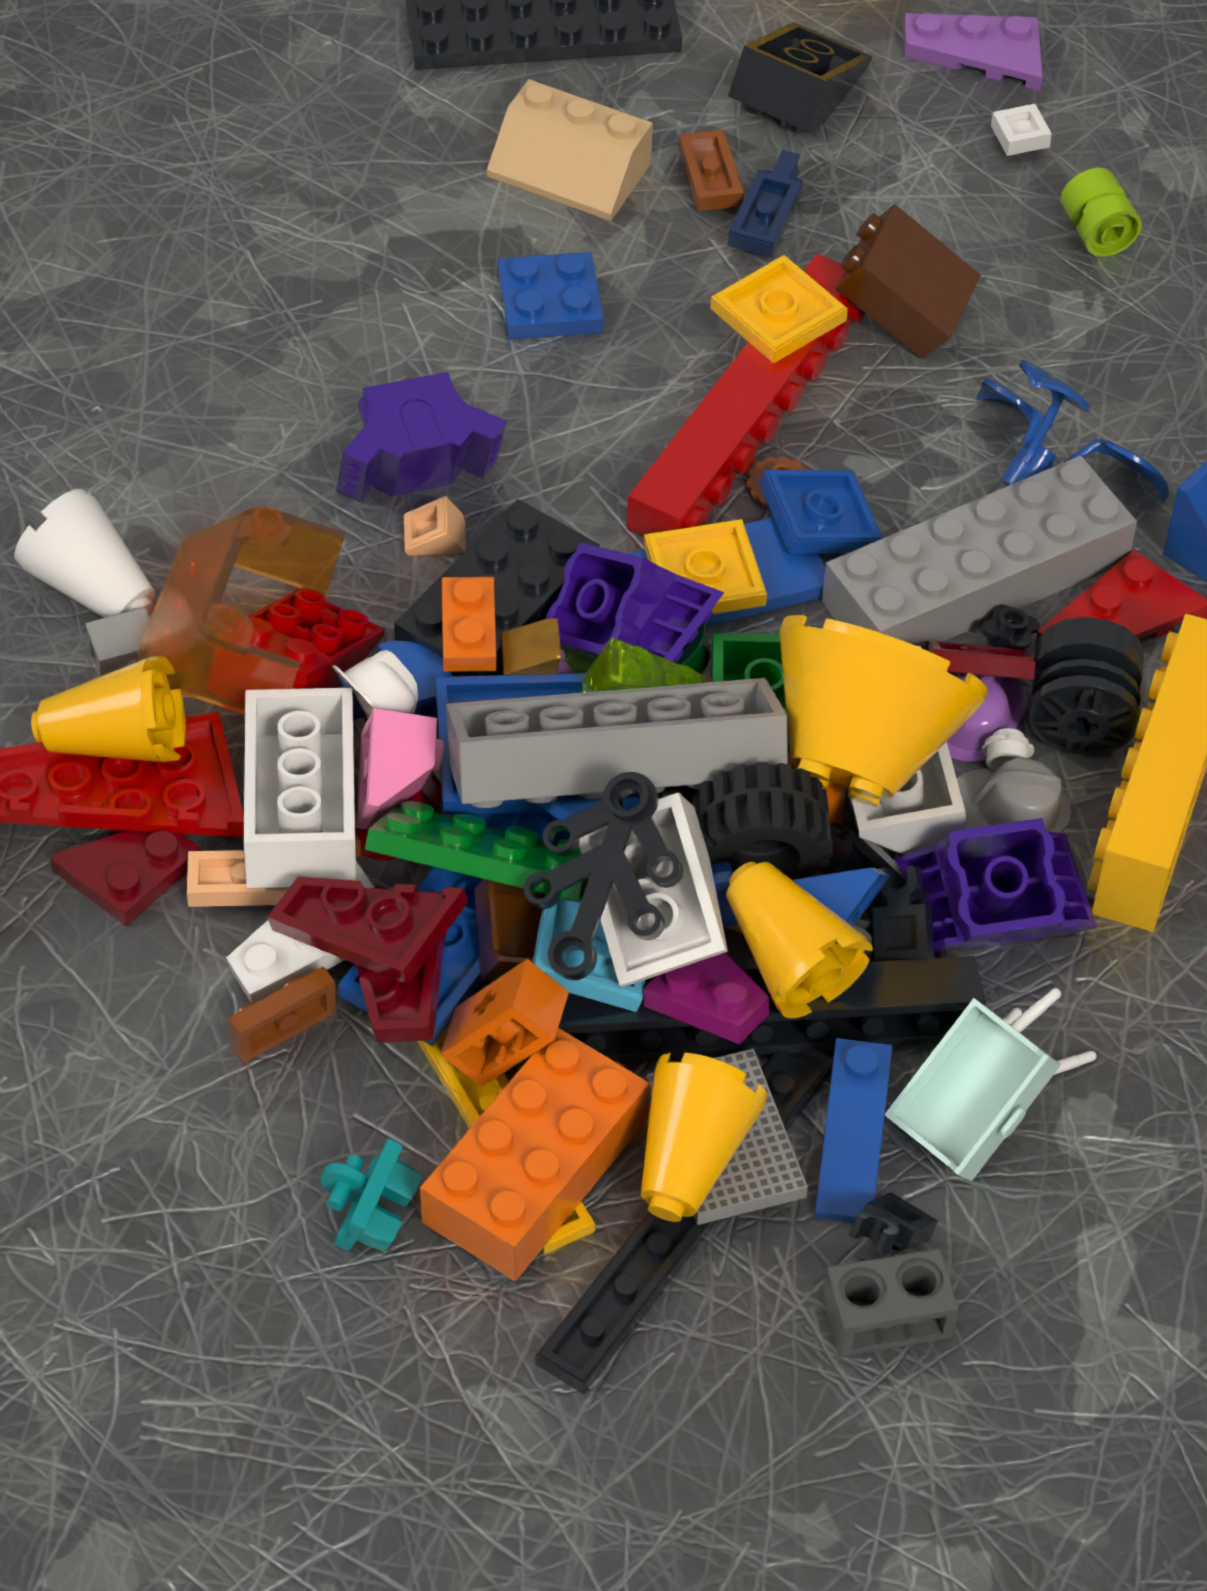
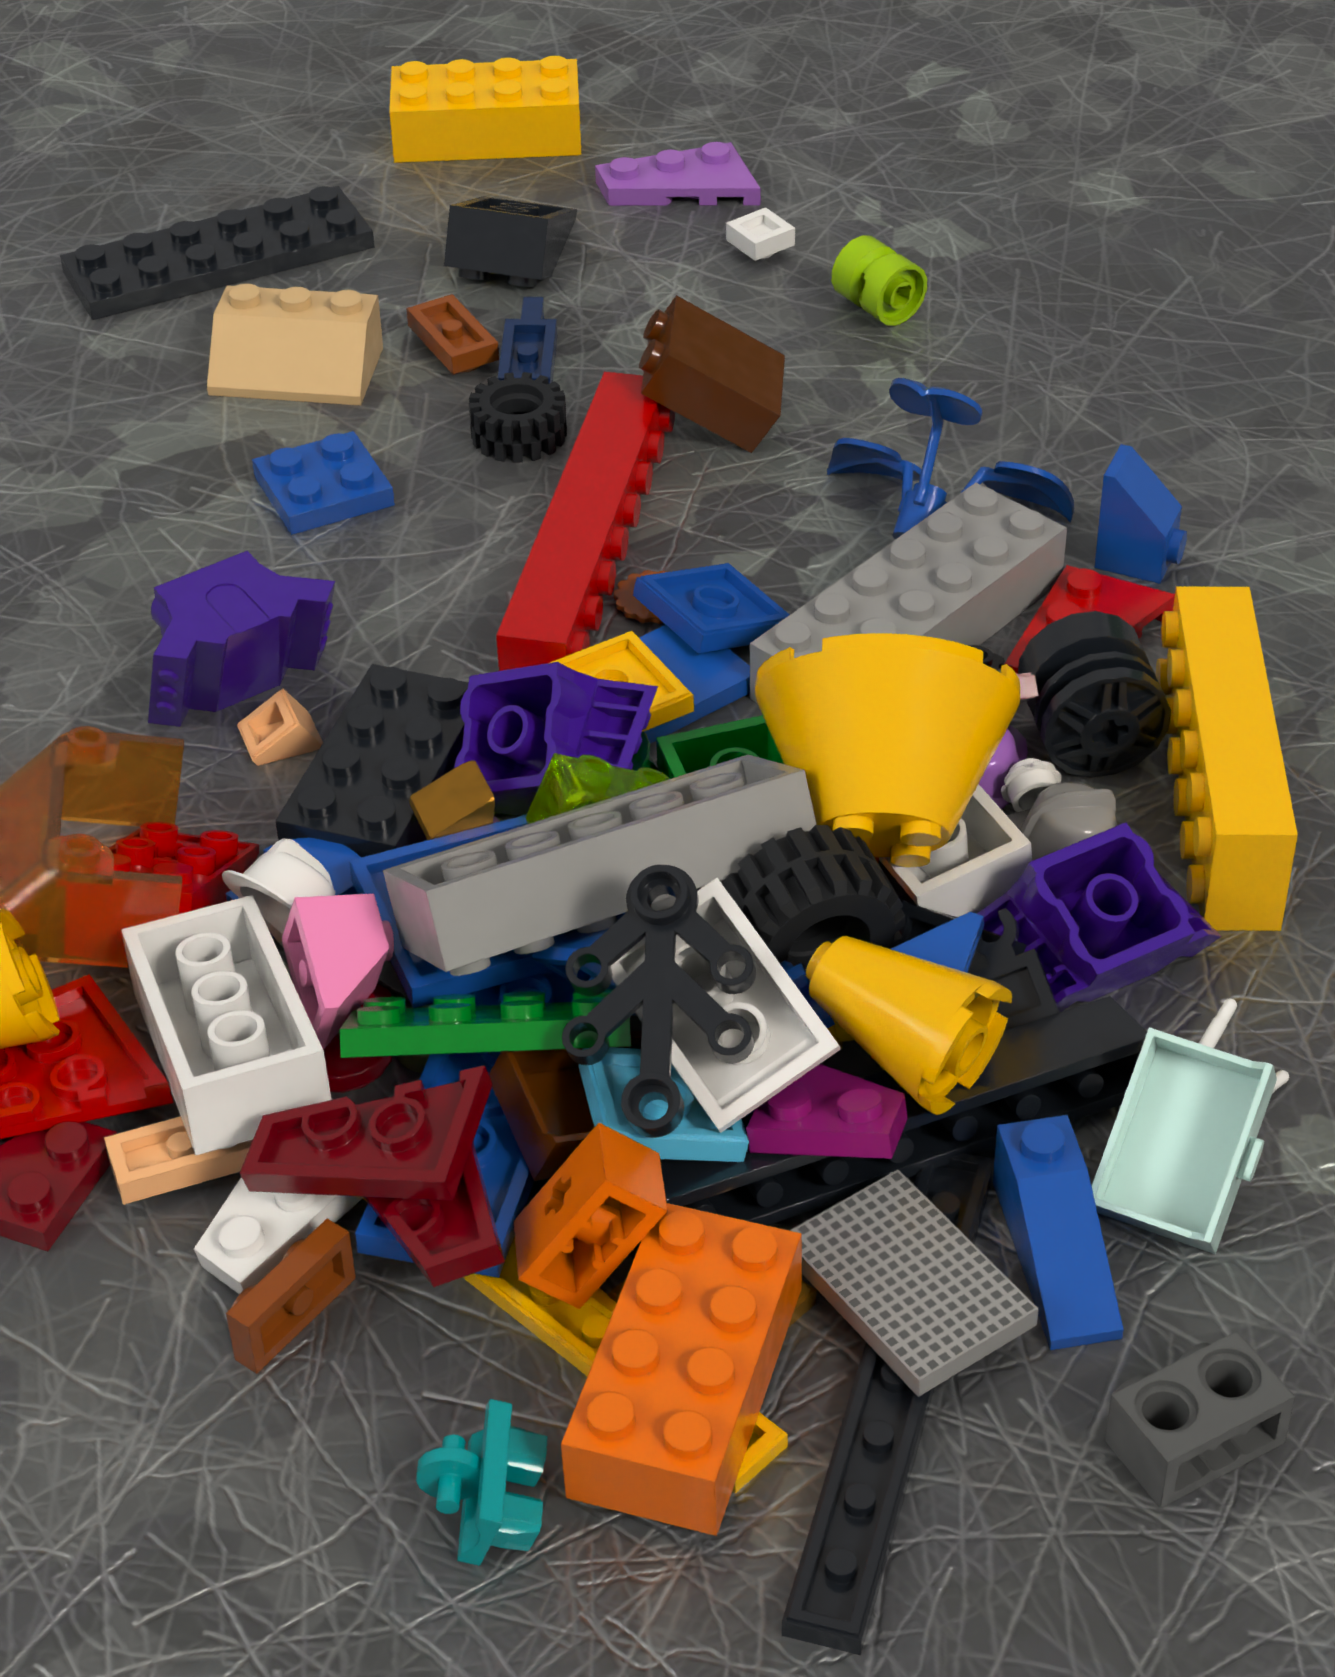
camera: 15 degrees left, 10 degrees down
orange plate [442,577,496,672] -> none
yellow cone [641,1053,768,1222] -> none
yellow tile [710,255,848,364] -> none
black plate [849,1192,938,1255] -> none
none -> black tyre [469,372,567,463]

